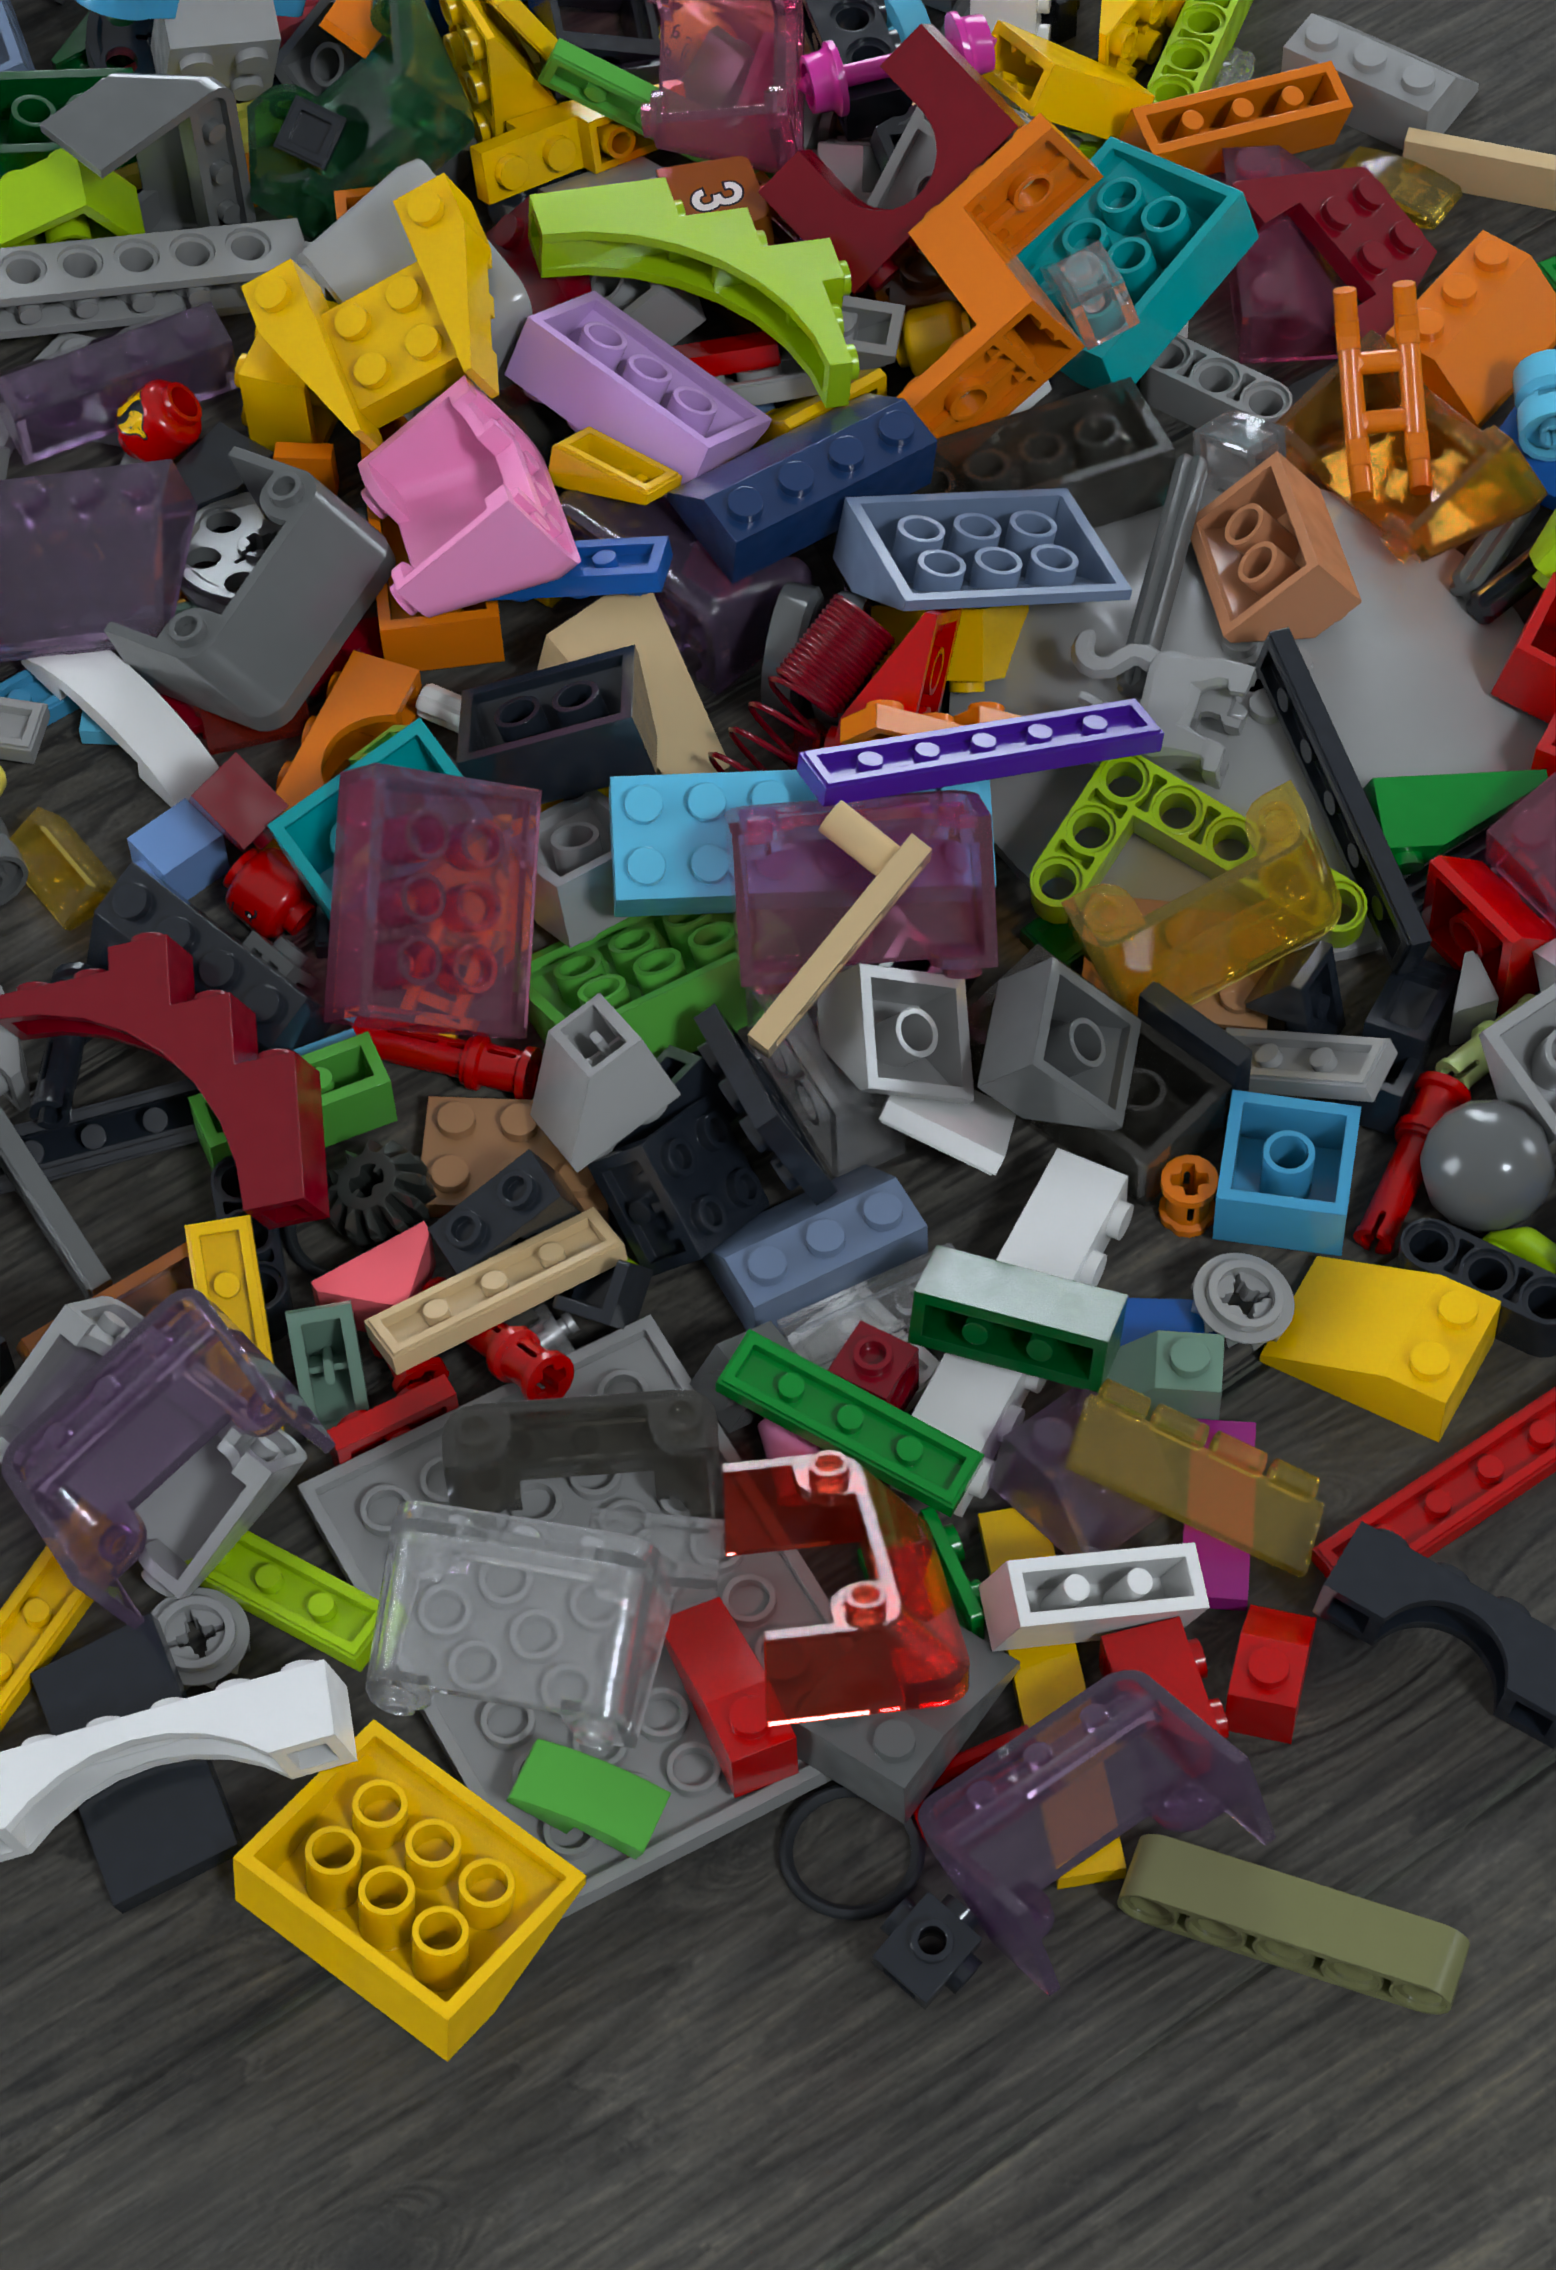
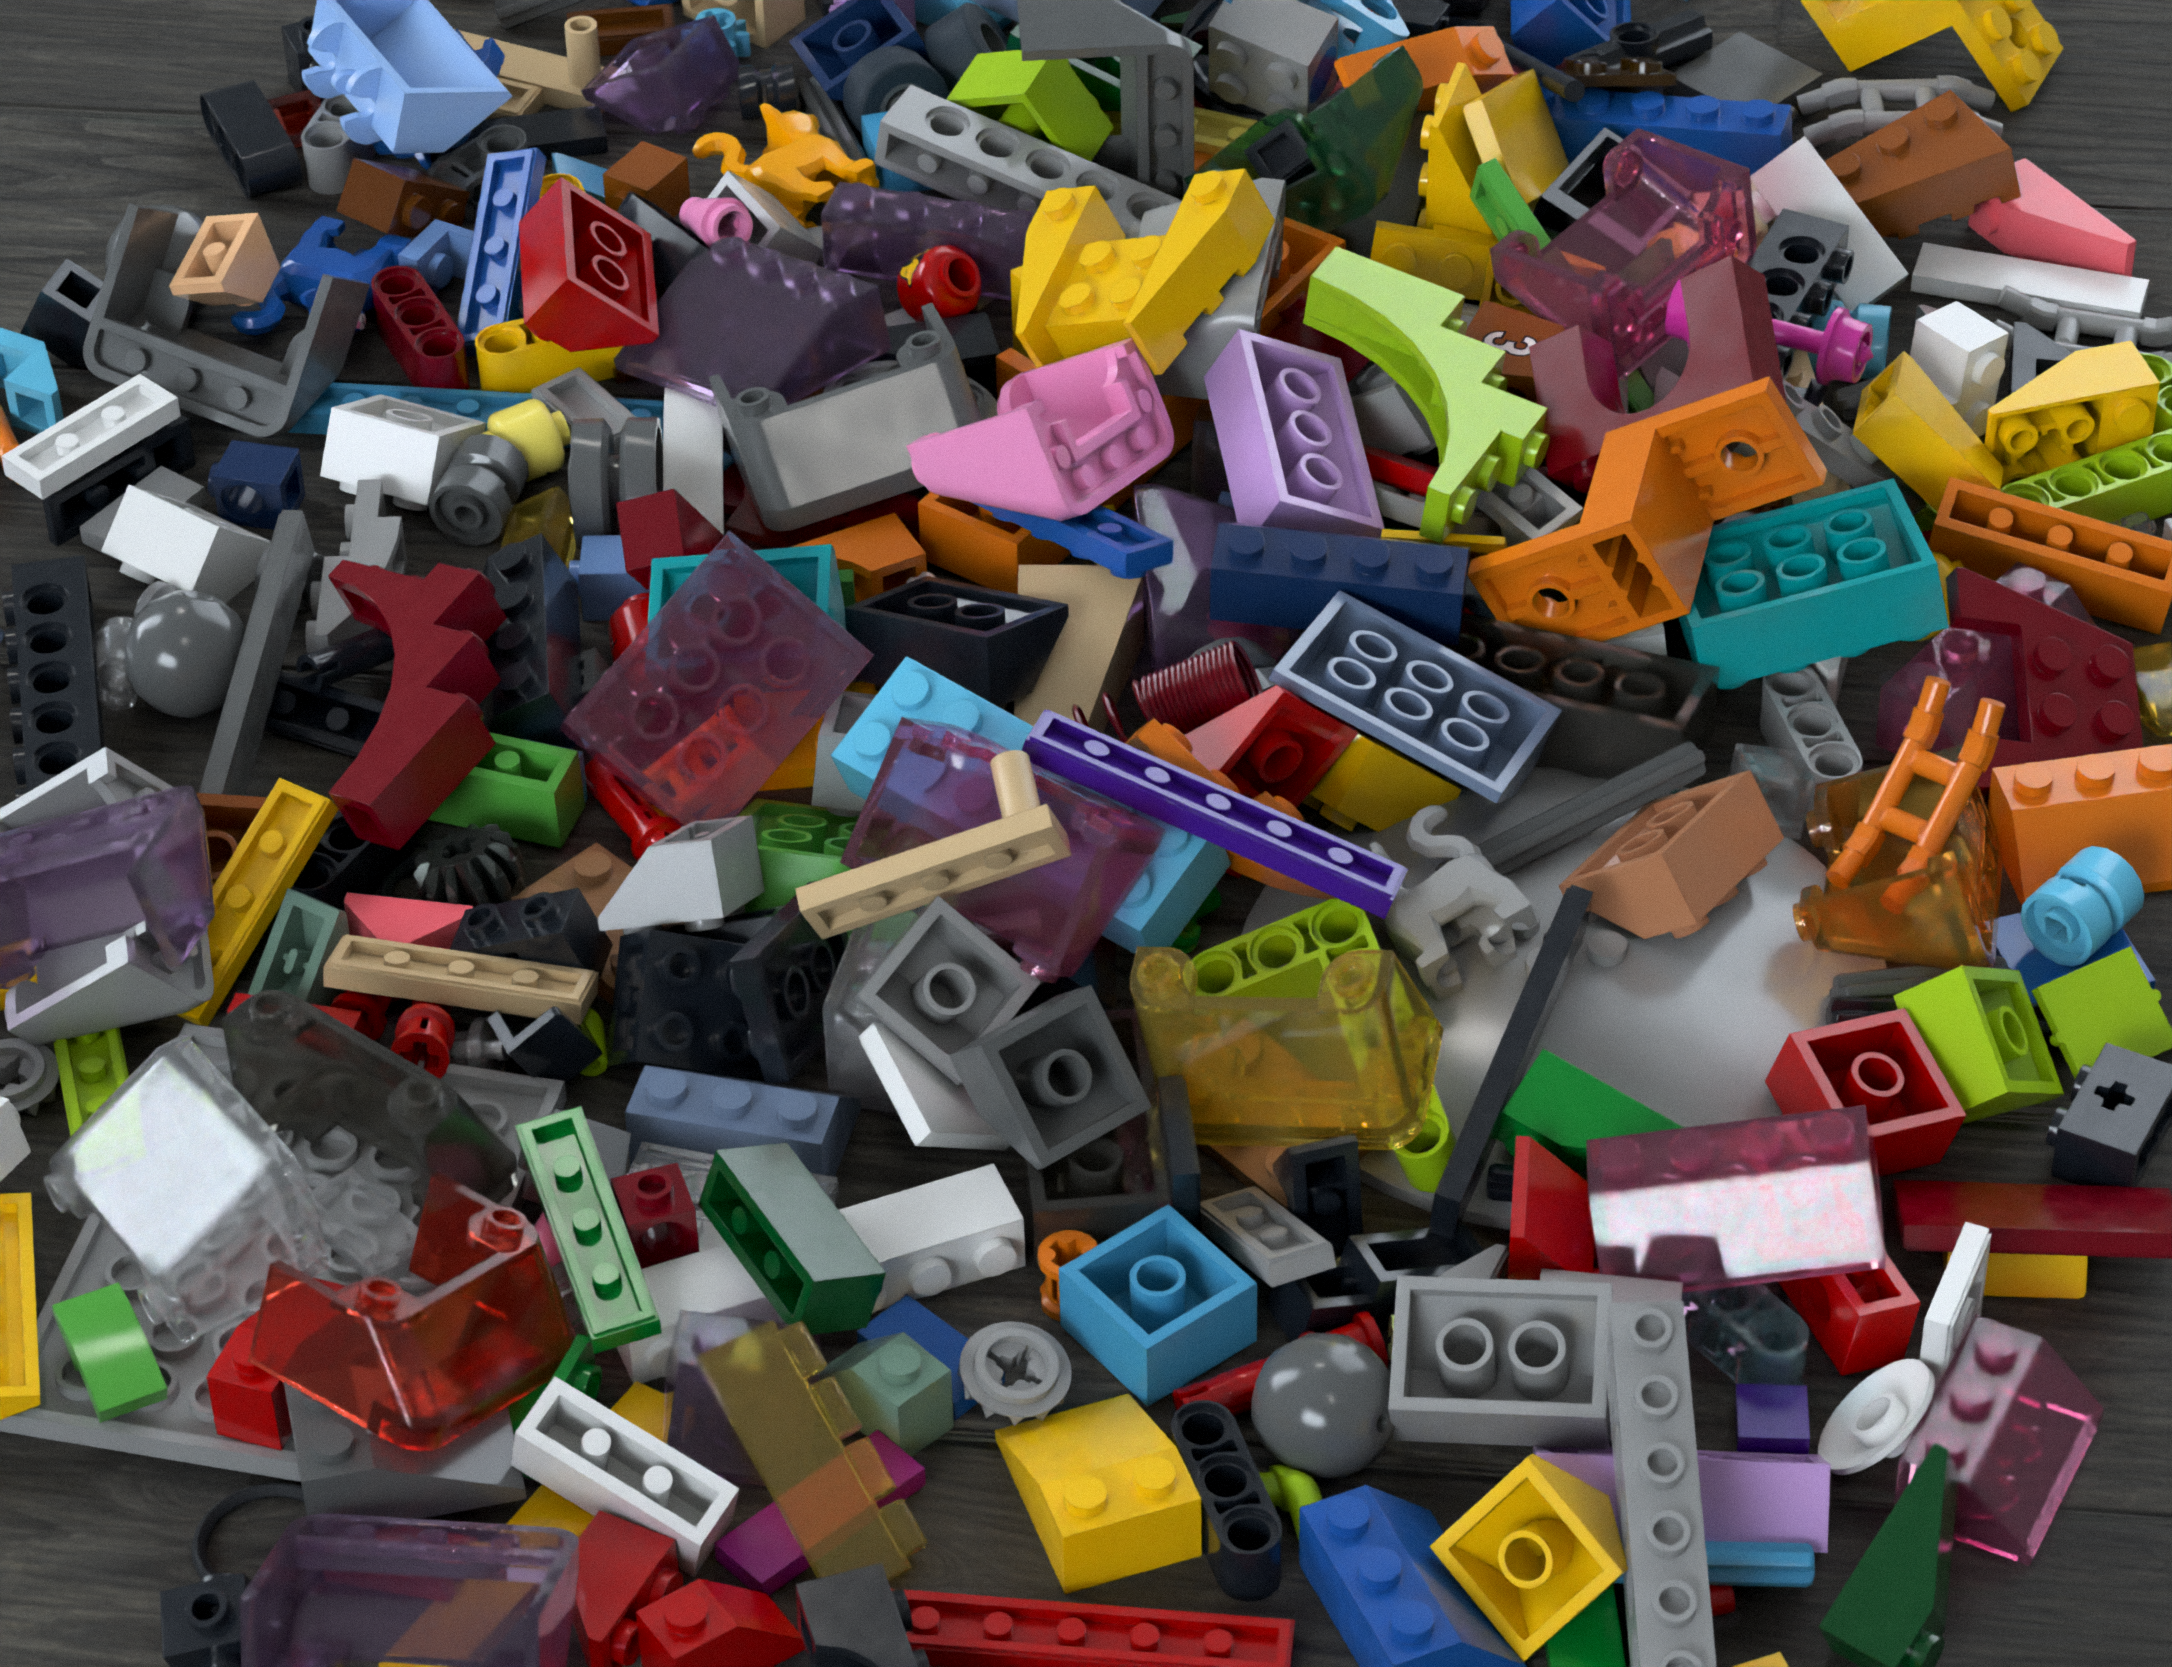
camera: 40 degrees right, 15 degrees down
yellow slope [548,426,682,506] -> none
clear slope [1040,240,1140,350] -> none
none -> dark grey wheel [568,417,663,550]

